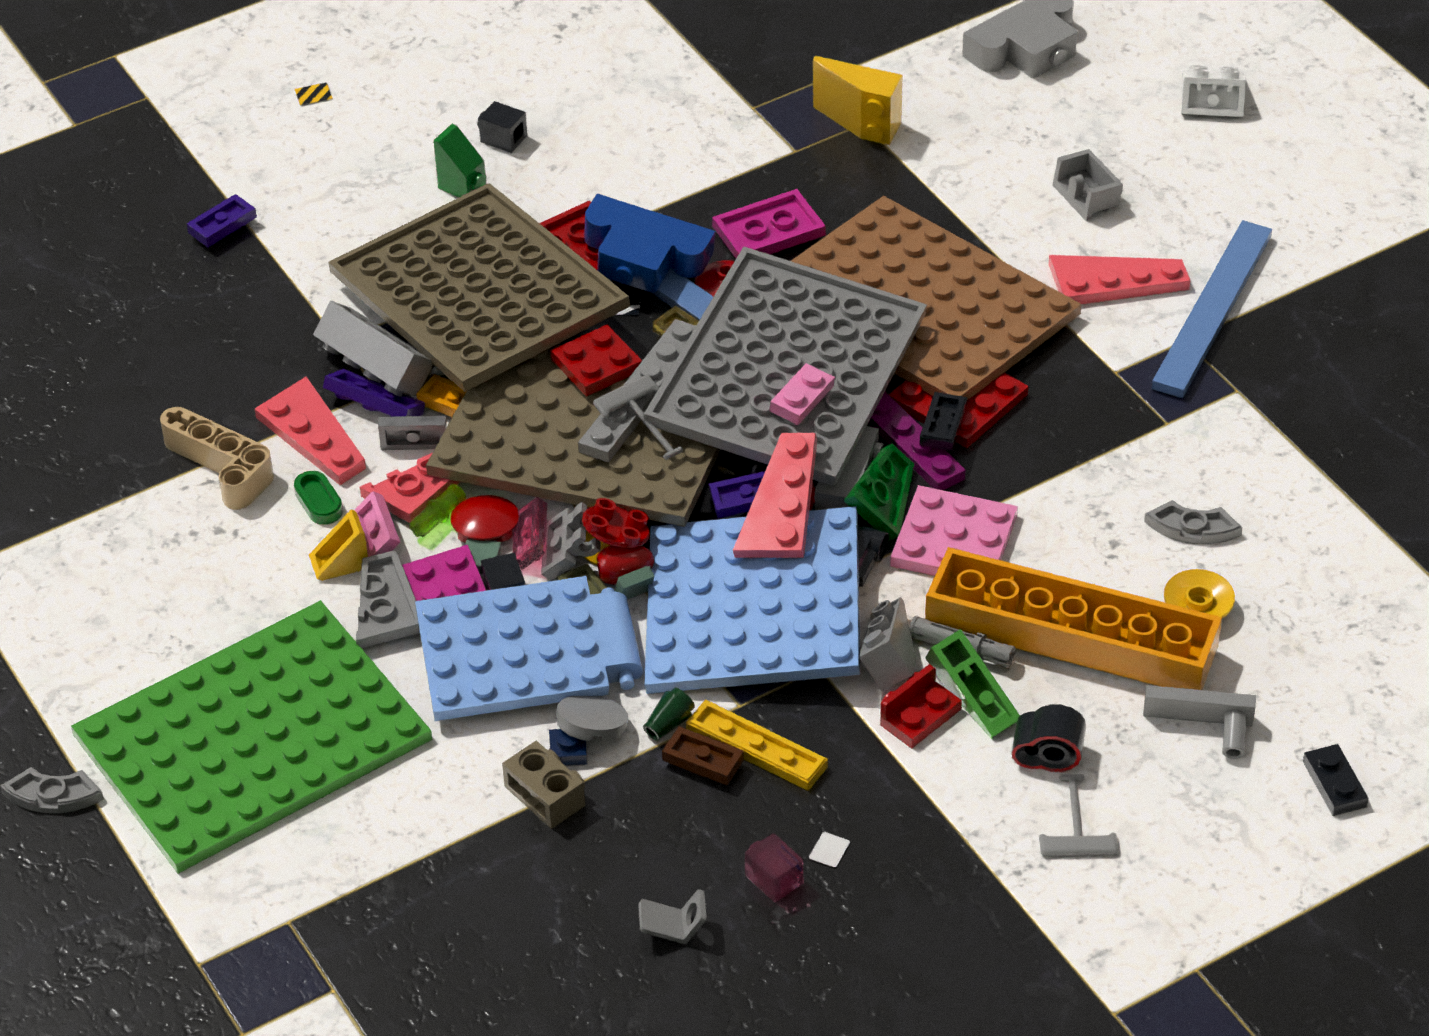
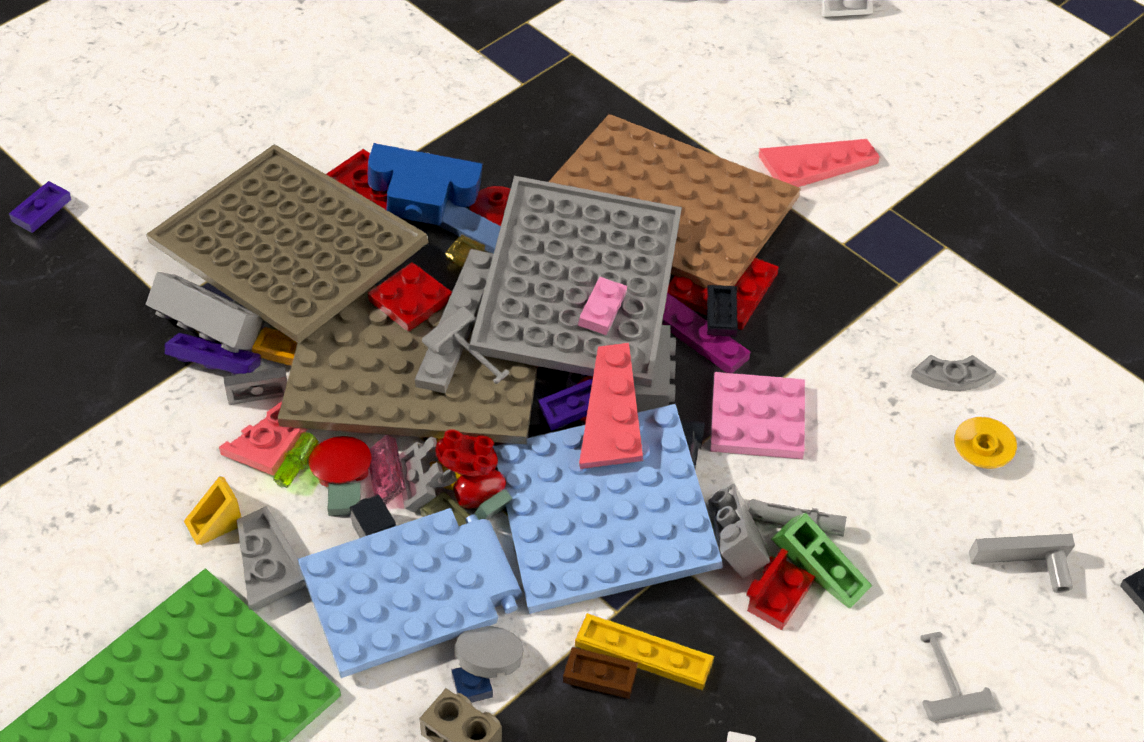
camera: 15 degrees left, 5 degrees up
tan beam [160,407,274,510] -> none
coral wing [255,376,366,485] -> none
sticker [294,82,333,106] -> none
green tile [294,471,343,525] -> none
bright pink plate [354,491,400,557] -> none
dark pink plate [402,544,486,601] -> none
green slope [433,123,487,197] -> none
black brick [477,101,528,153] -> none
dark green cone [643,688,695,741] -> none
dark pink plate [712,189,826,258] -> none
yellow slope [813,56,903,145] -> none
green wing [844,444,914,541] -> none
light orange brick [925,547,1222,690] -> none
black piece [1011,704,1086,772] -> none
light grey window [1052,149,1123,221] -> none
medium blue tile [1152,220,1272,398] -> none

